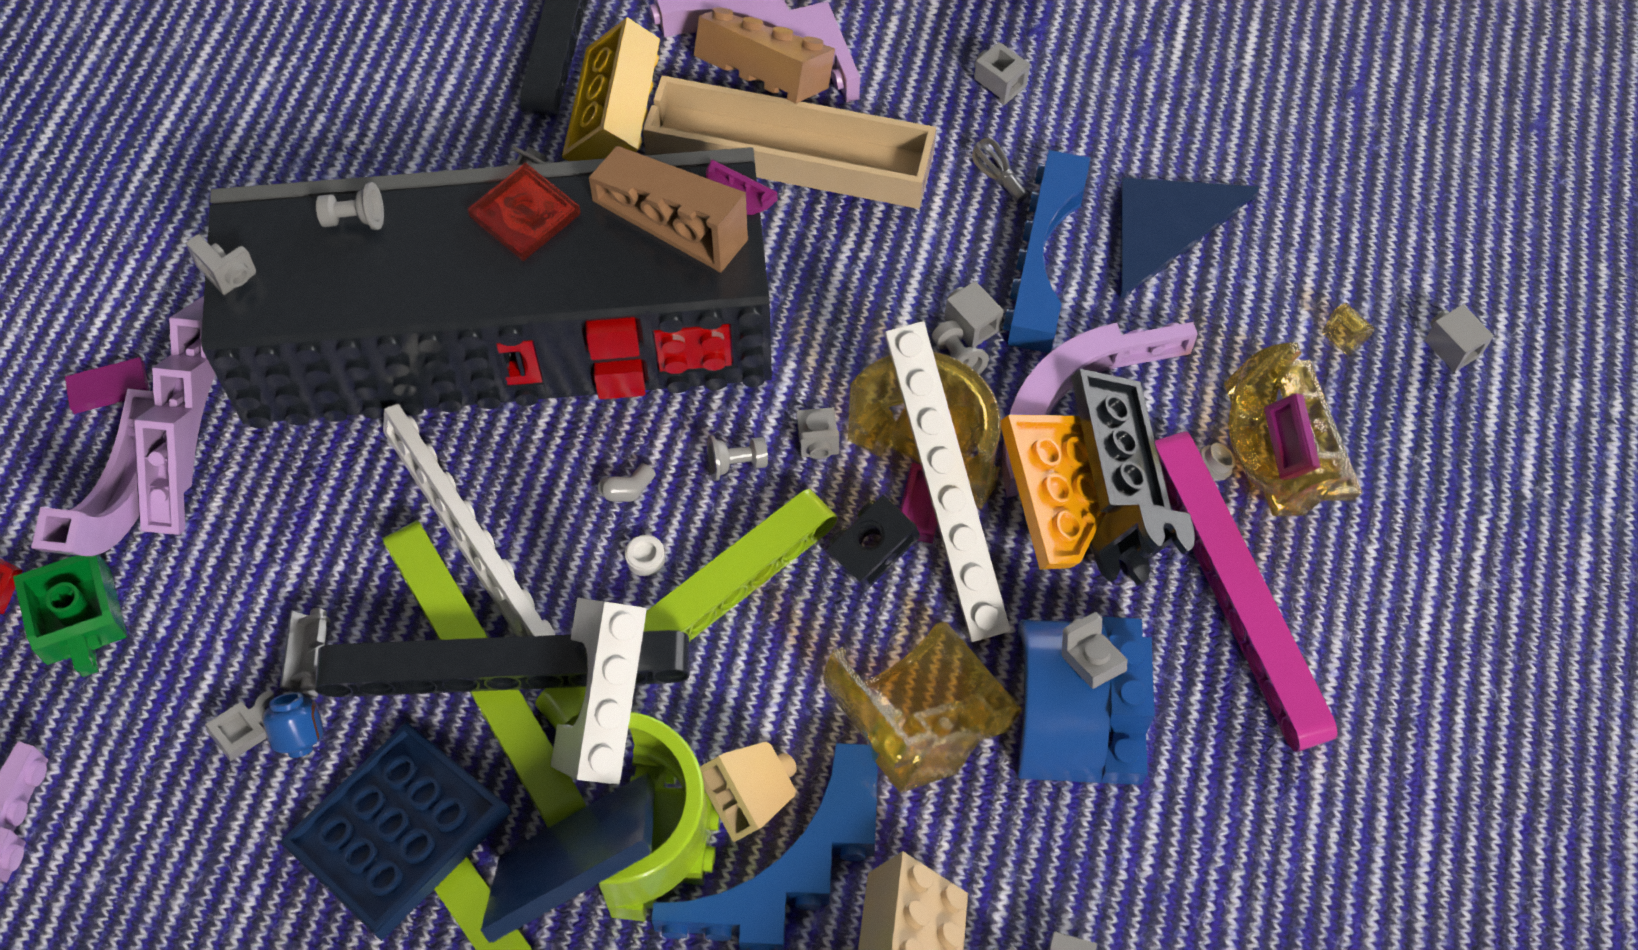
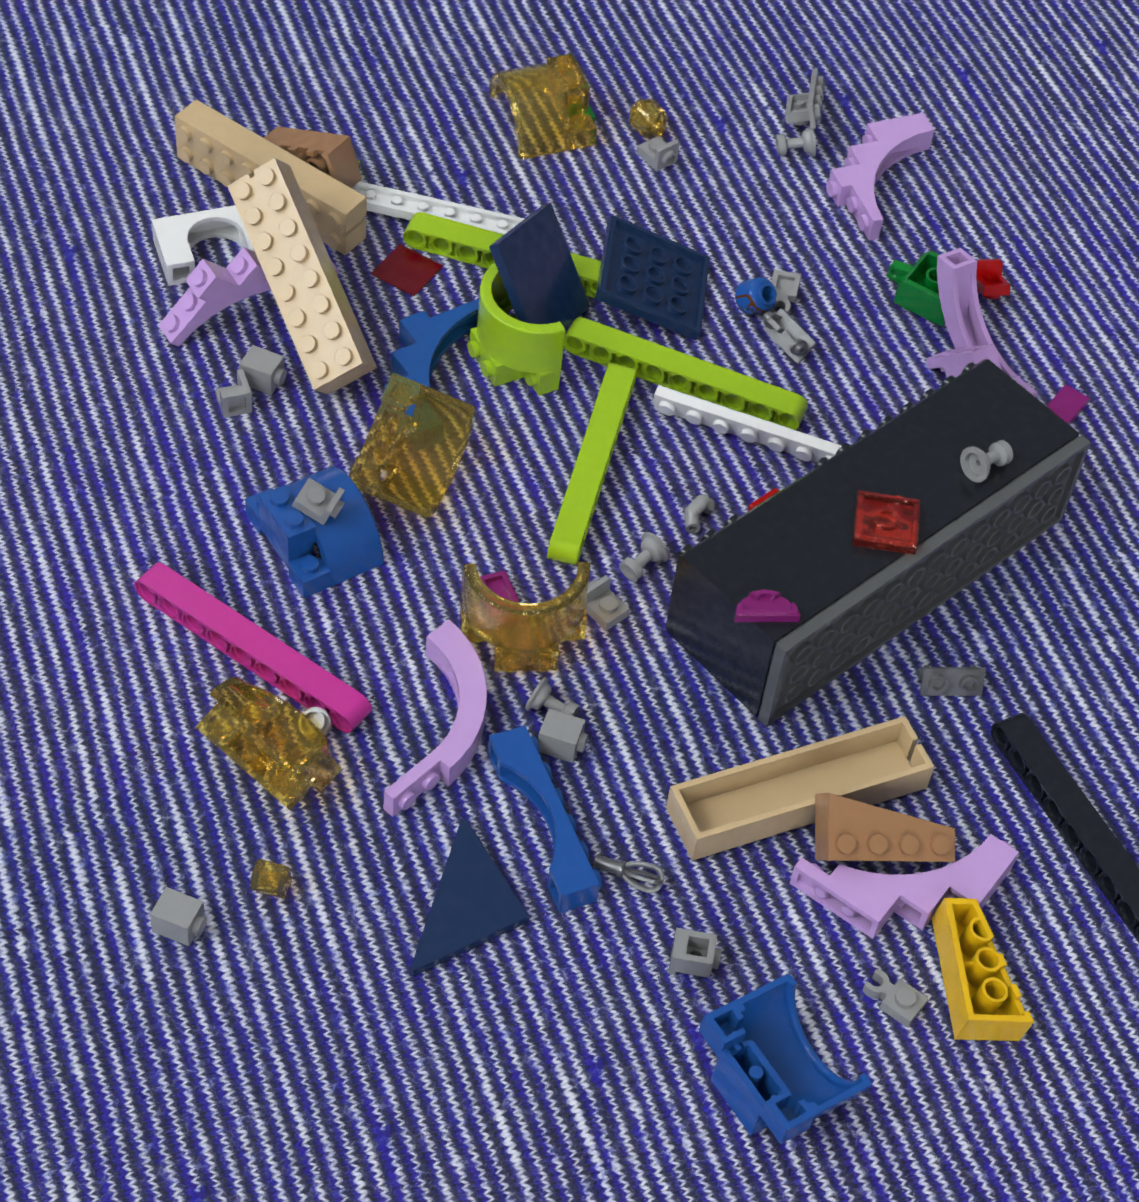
camera: 140 degrees right, 10 degrees down
light grey bracket [185,234,256,295] -> none
black beam [315,630,690,697] -> none
white arch [551,598,647,784] -> none
yellow brick [562,17,660,161] -> none
medium nougat wedge [589,146,748,273] -> none
white tile [625,535,665,576] -> none
tan torso [700,742,796,842] -> none
black brick [827,495,921,592] -> none
white plate [884,321,1011,642] -> none
light orange wing [999,415,1106,570] -> none
black hinge [1071,369,1195,586] -> none
magenta tile [1263,393,1321,481] -> none

